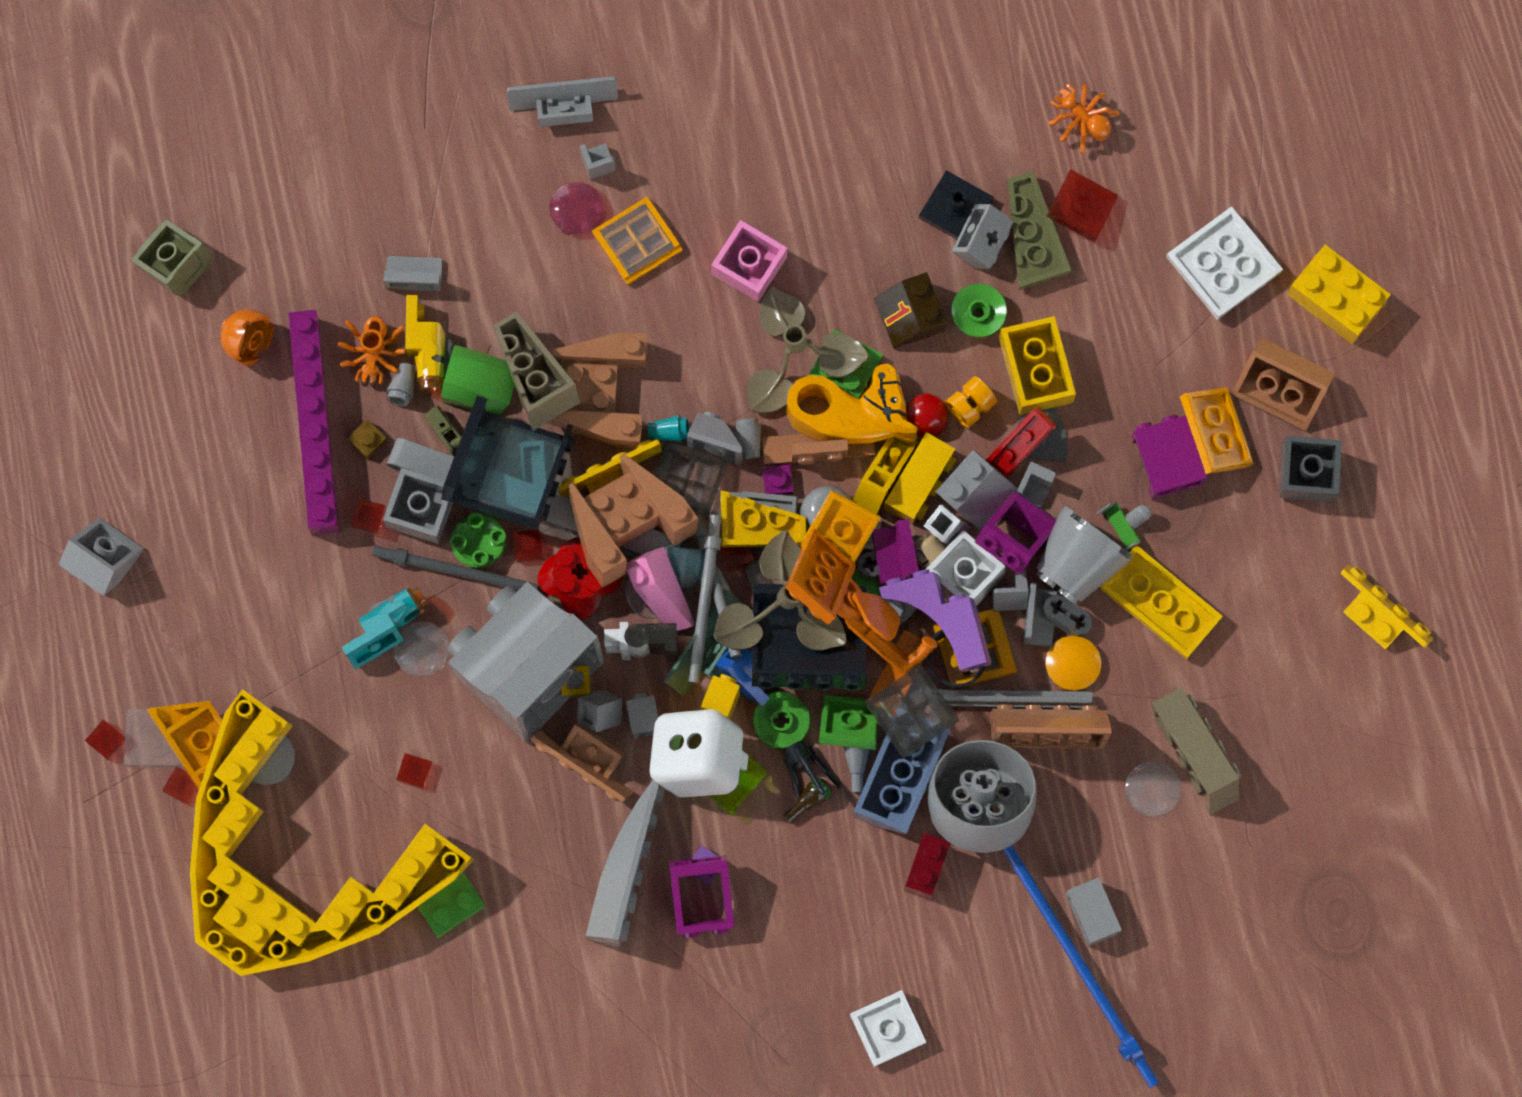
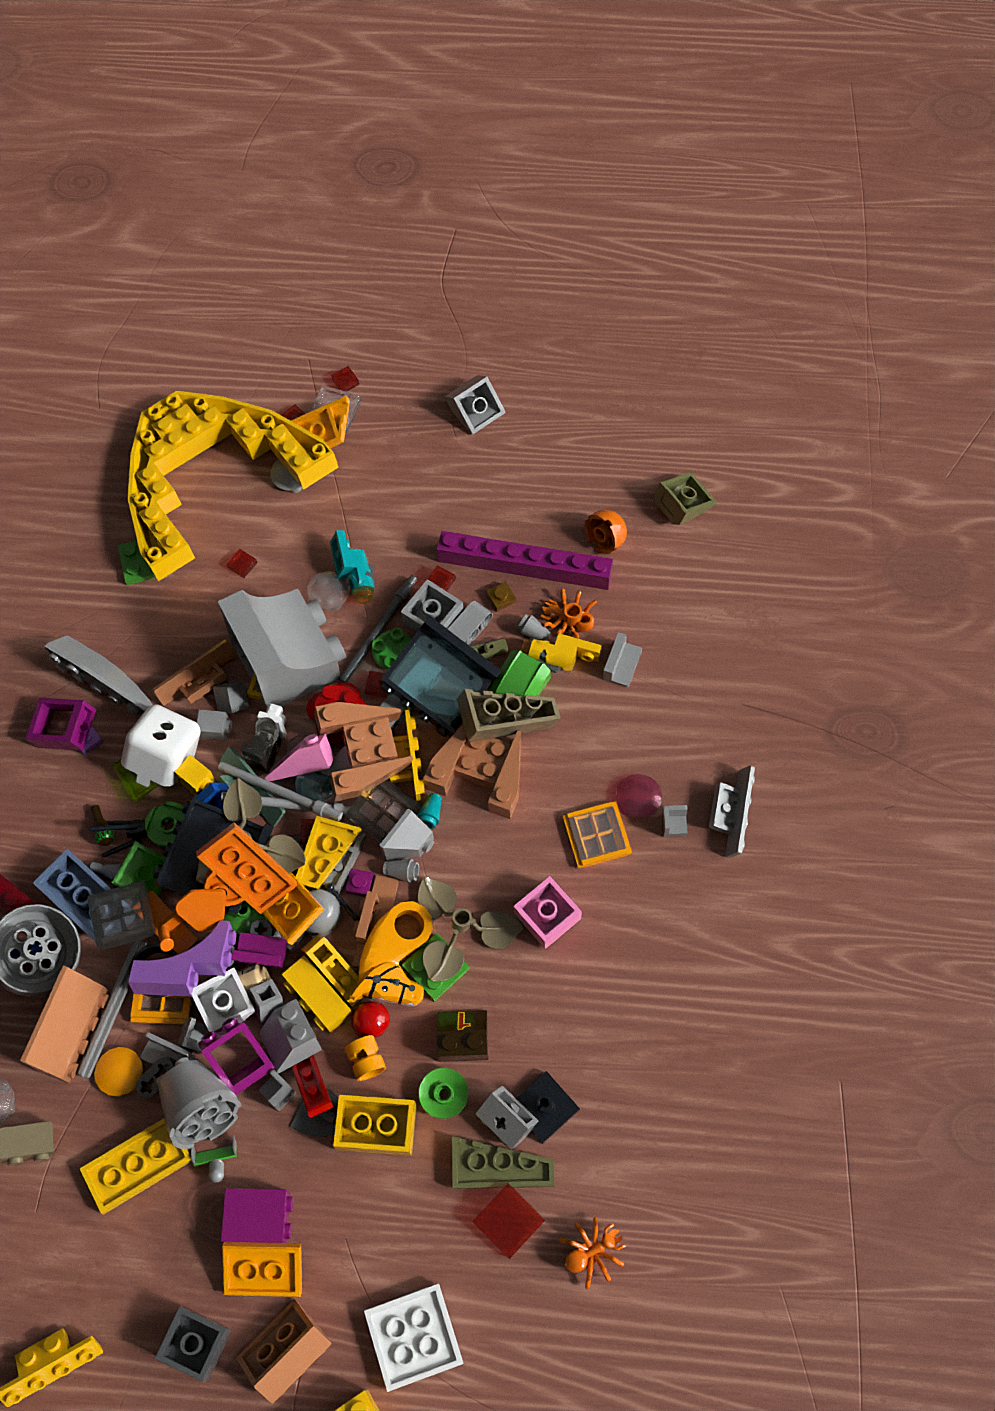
camera: 115 degrees right, 10 degrees down
none -> black hinge [325,883,360,922]

